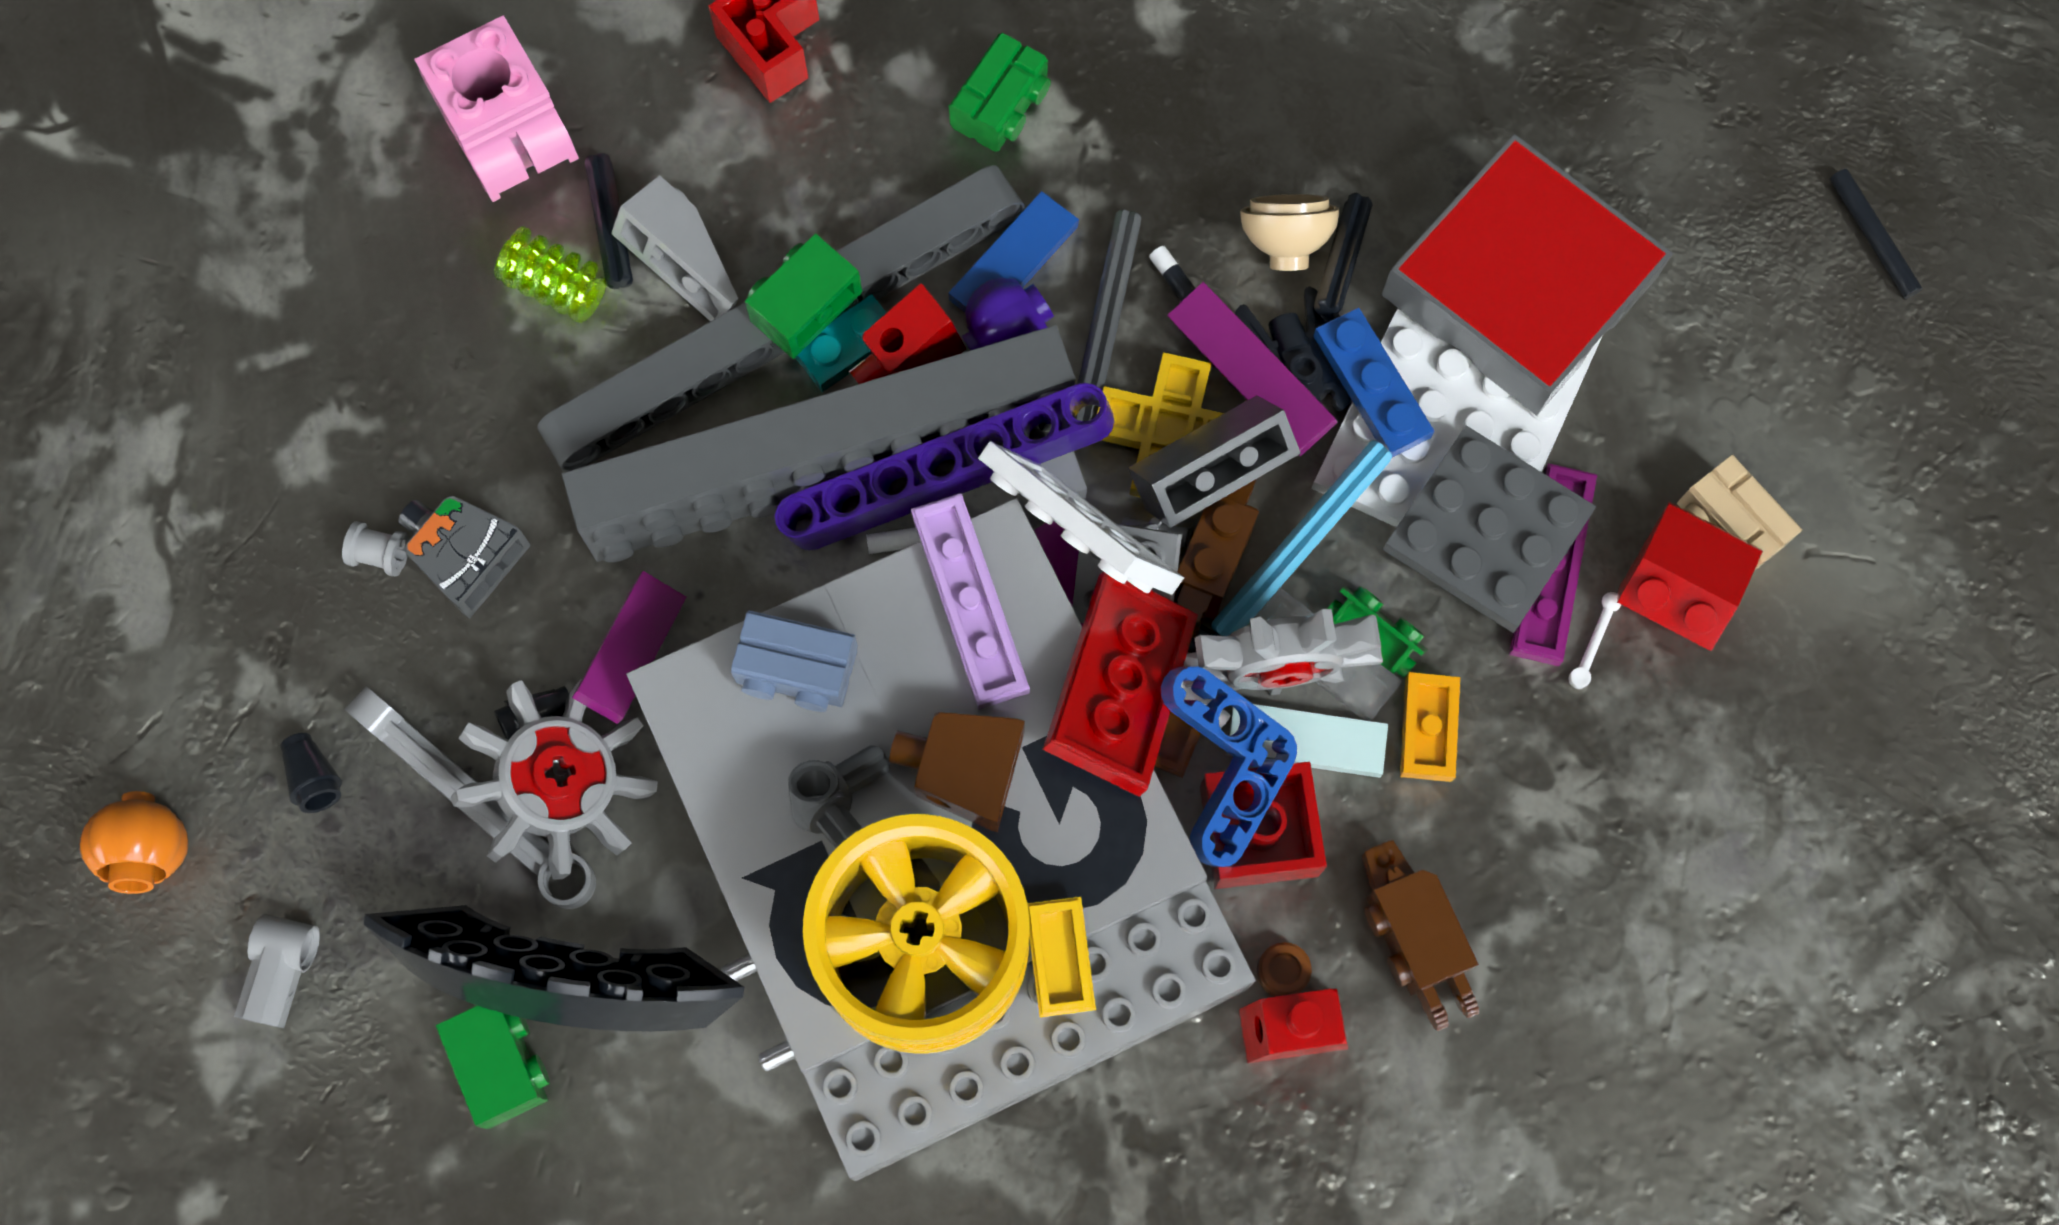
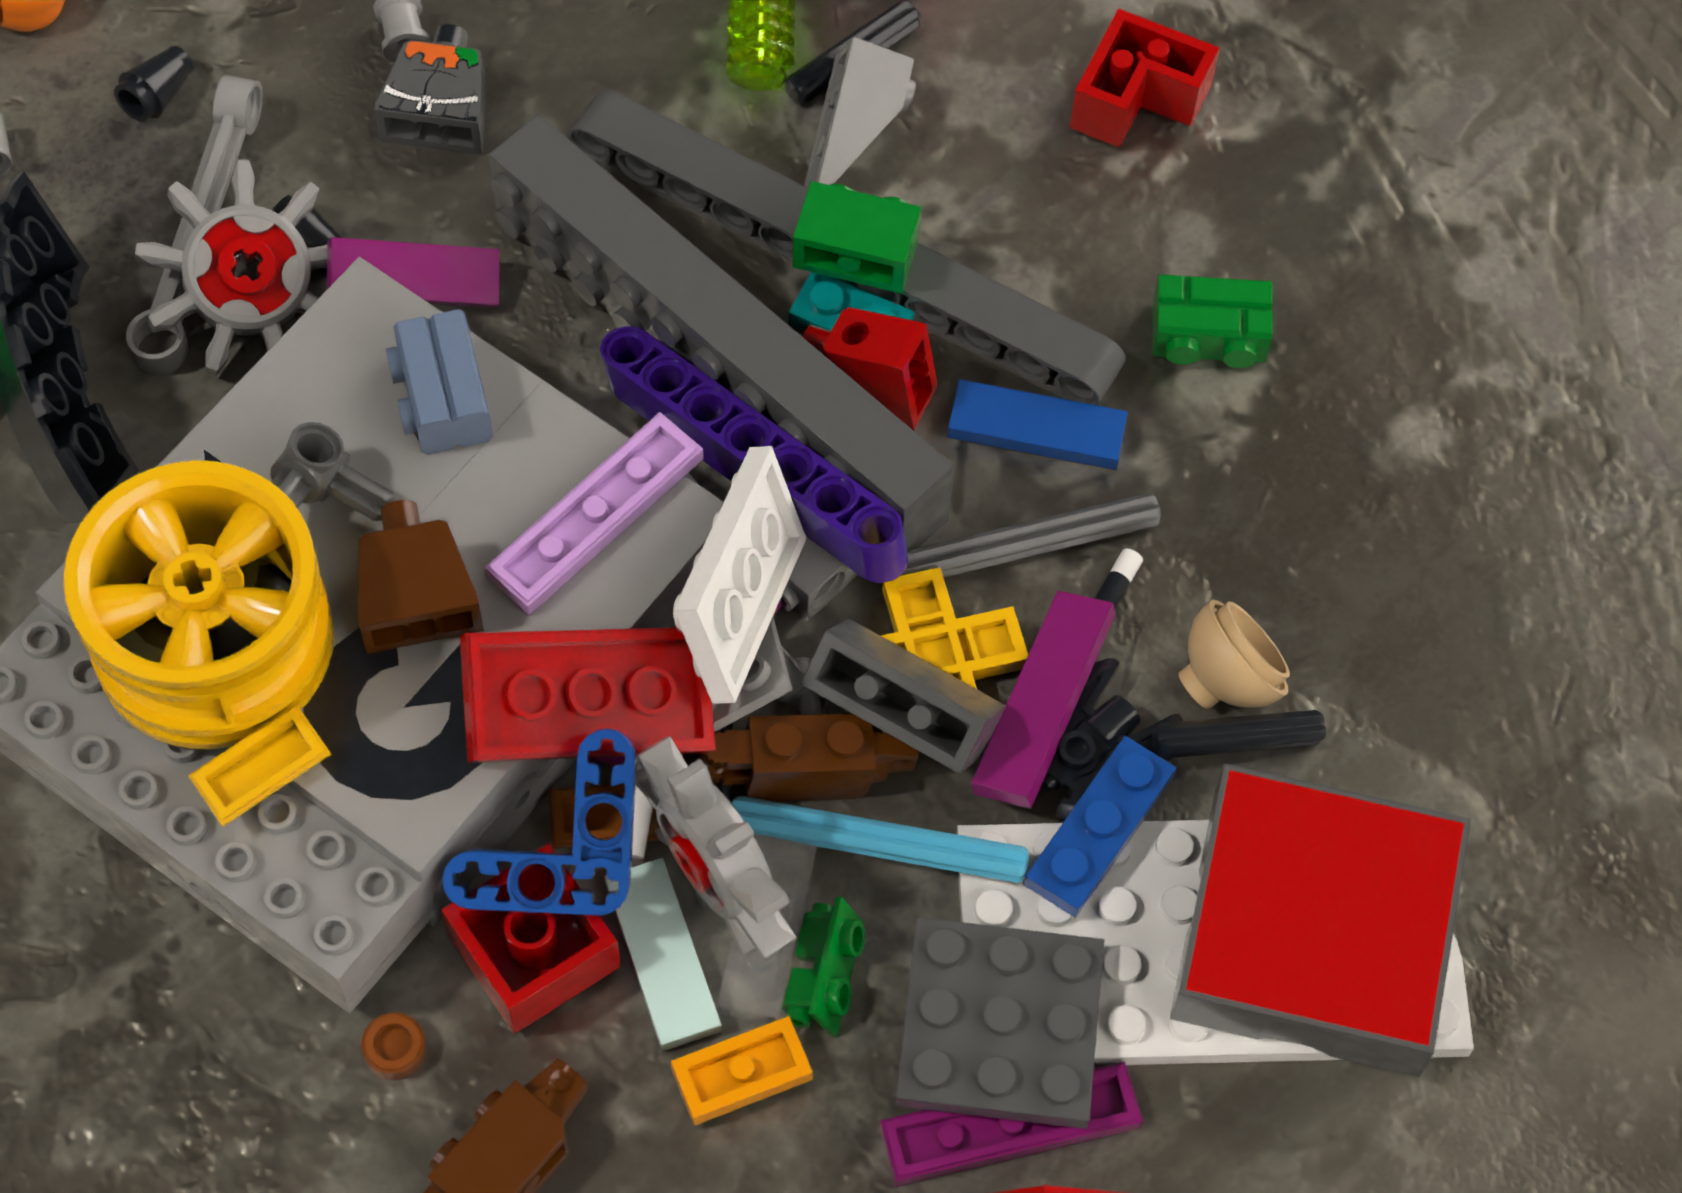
camera: 60 degrees right, 10 degrees down
dark purple plant [961,277,1054,351] -> none
red torso [1239,988,1349,1063] -> none

